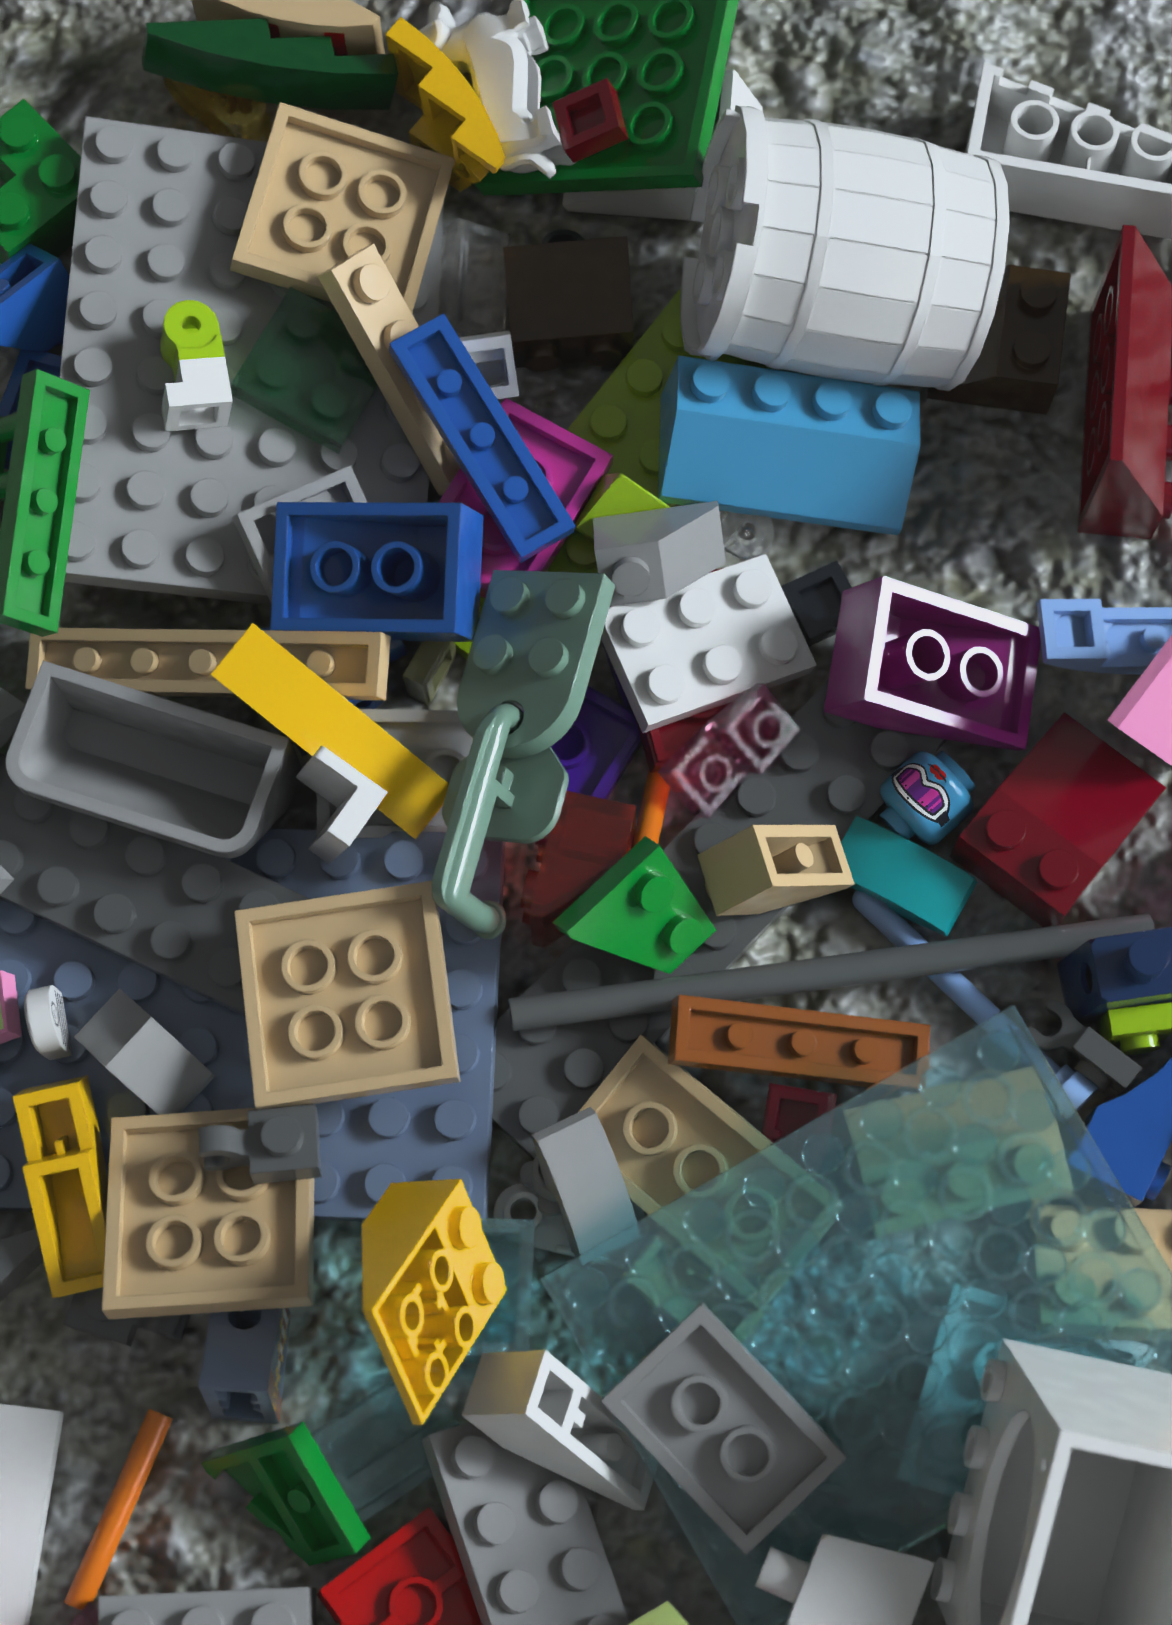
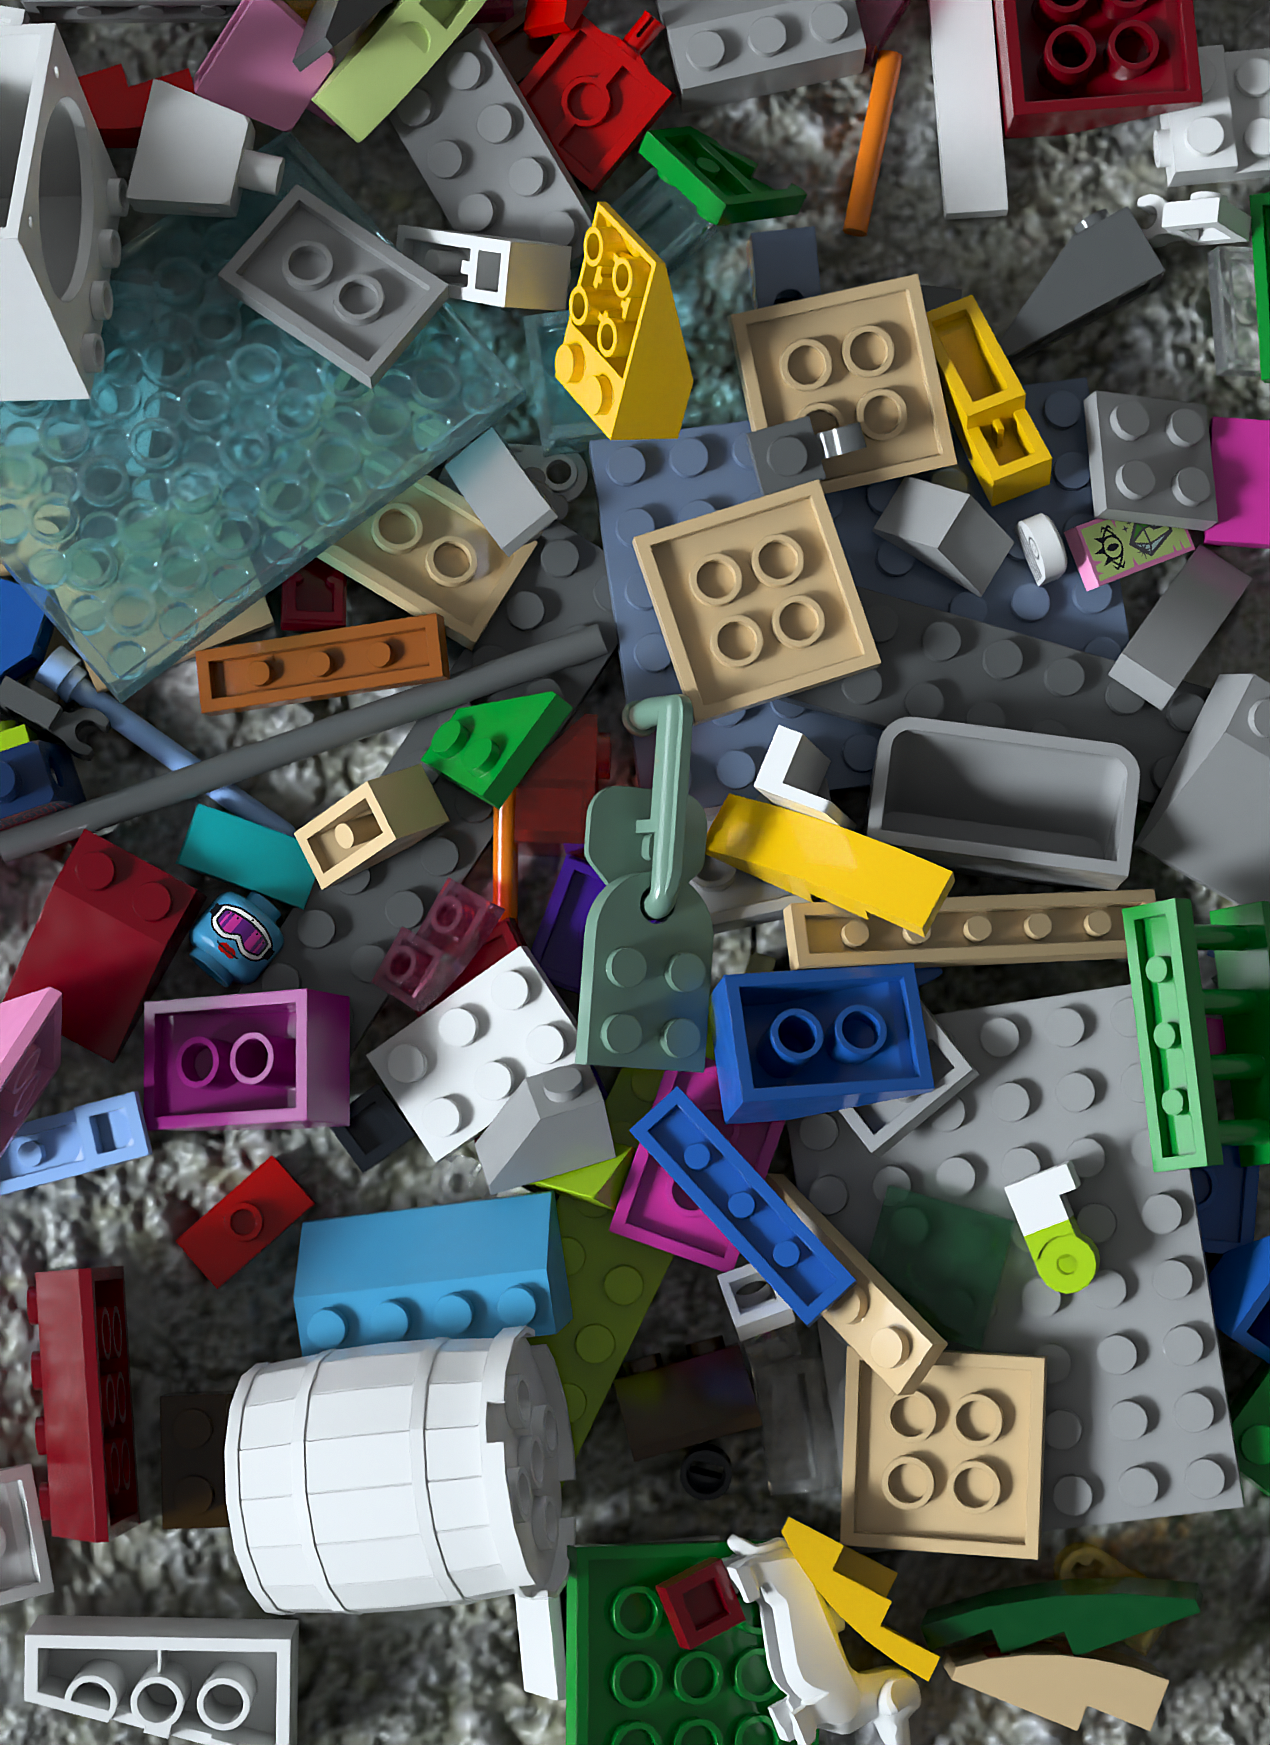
camera: 175 degrees right, 10 degrees up
none -> red plate [175,1155,316,1289]

